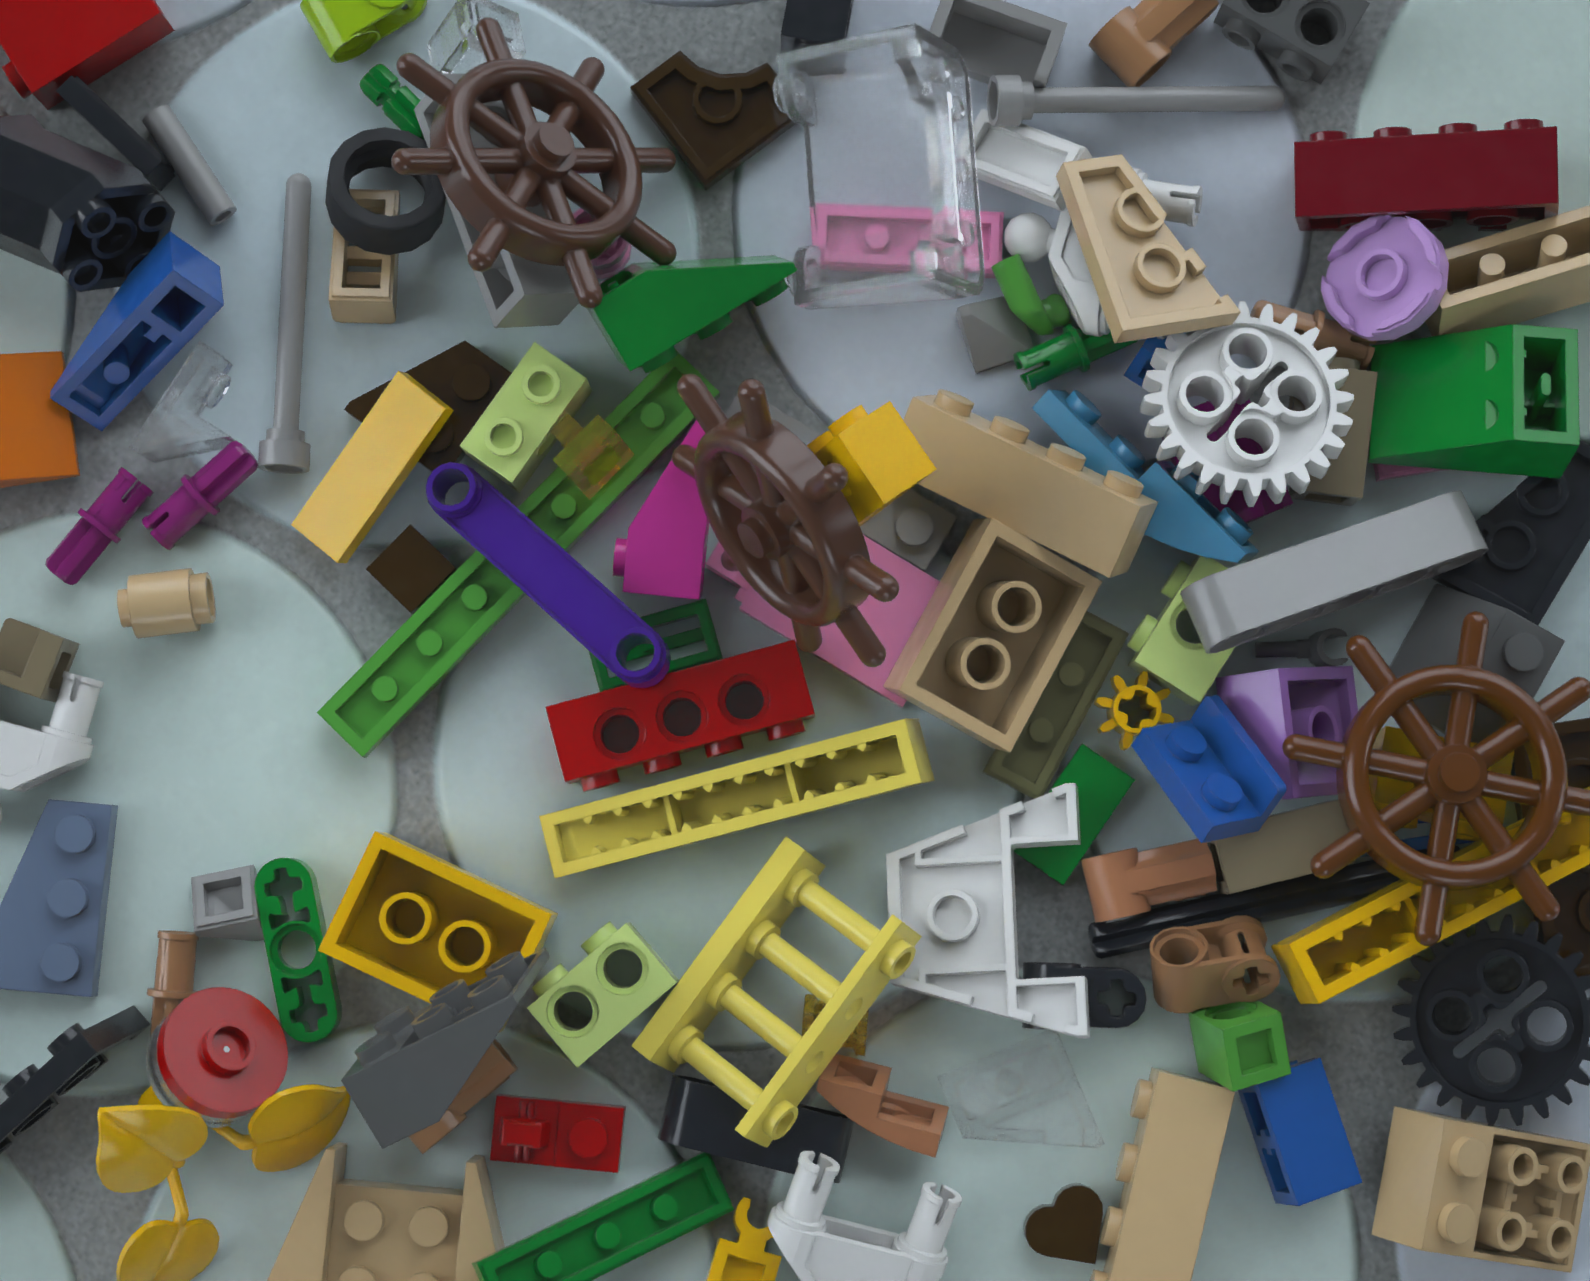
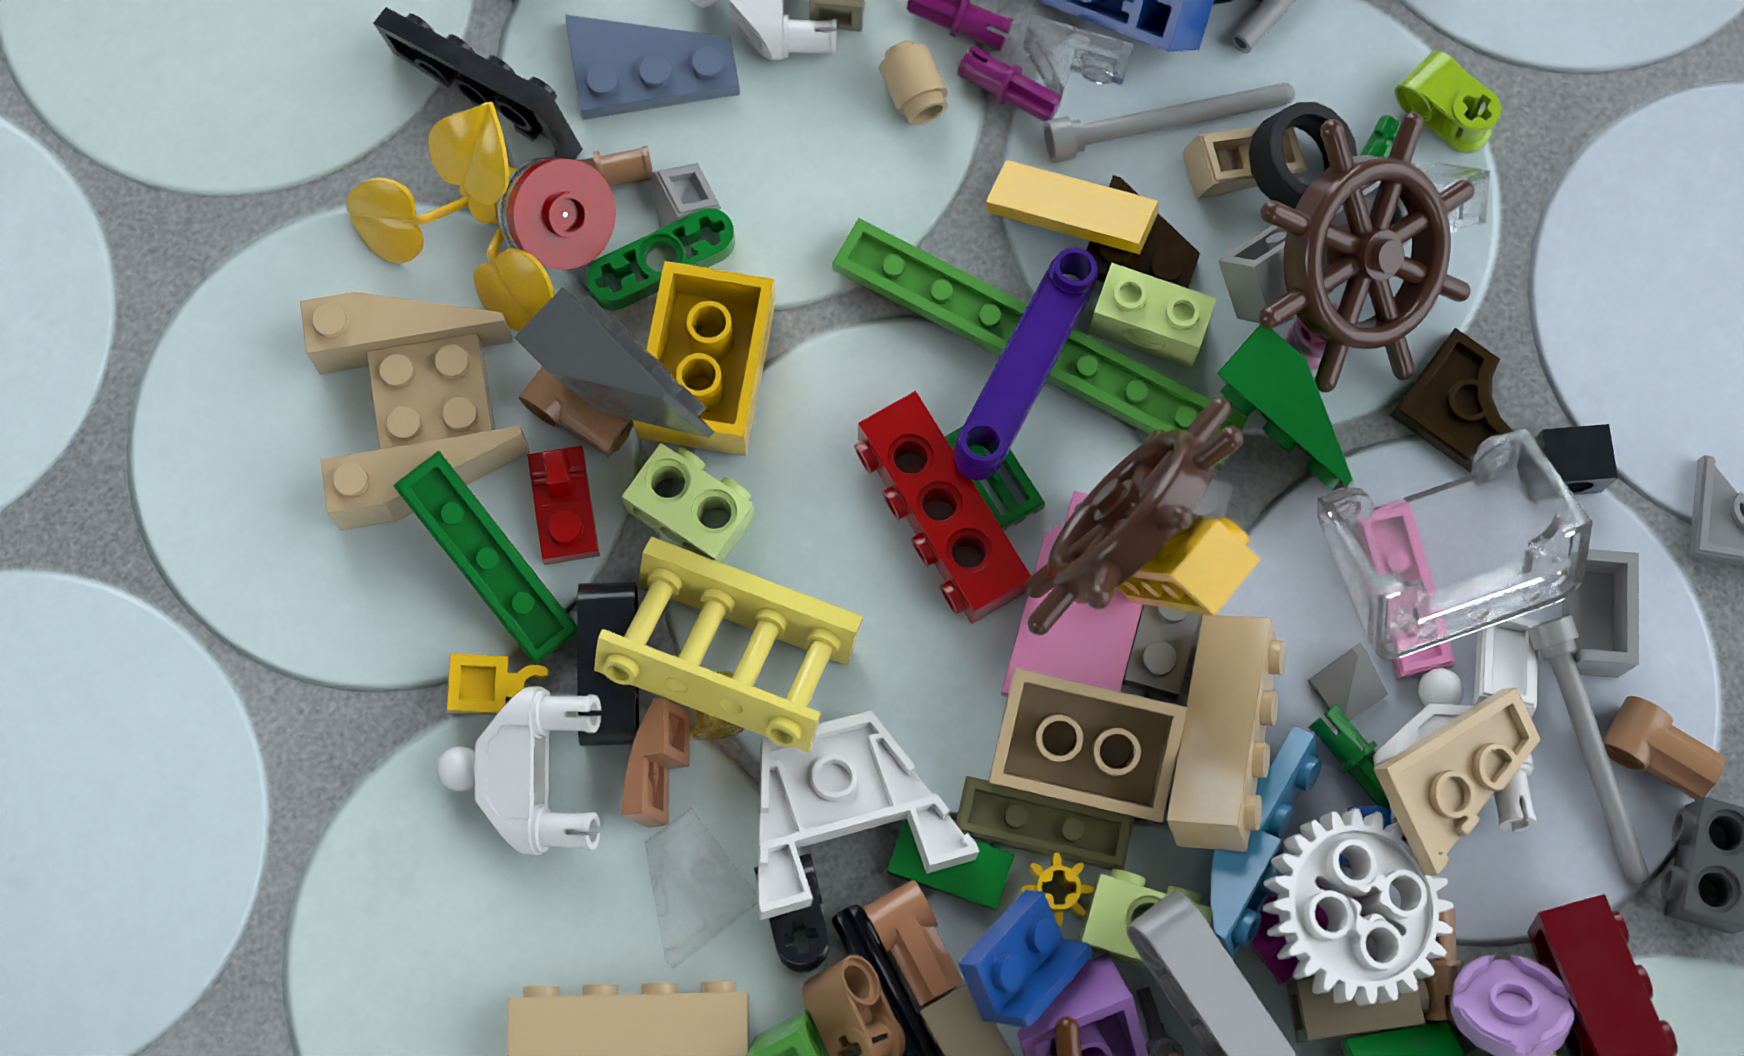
camera: 70 degrees right, 10 degrees down
dark brown tile [366,524,457,614] -> none
light yellow slope [539,718,935,878] -> none
clear yellow tile [550,414,635,500] -> none
dark pink slope [613,406,721,600] -> none
bright green arm [991,254,1071,335] -> none
dark brown tile [1024,1183,1103,1264] -> none

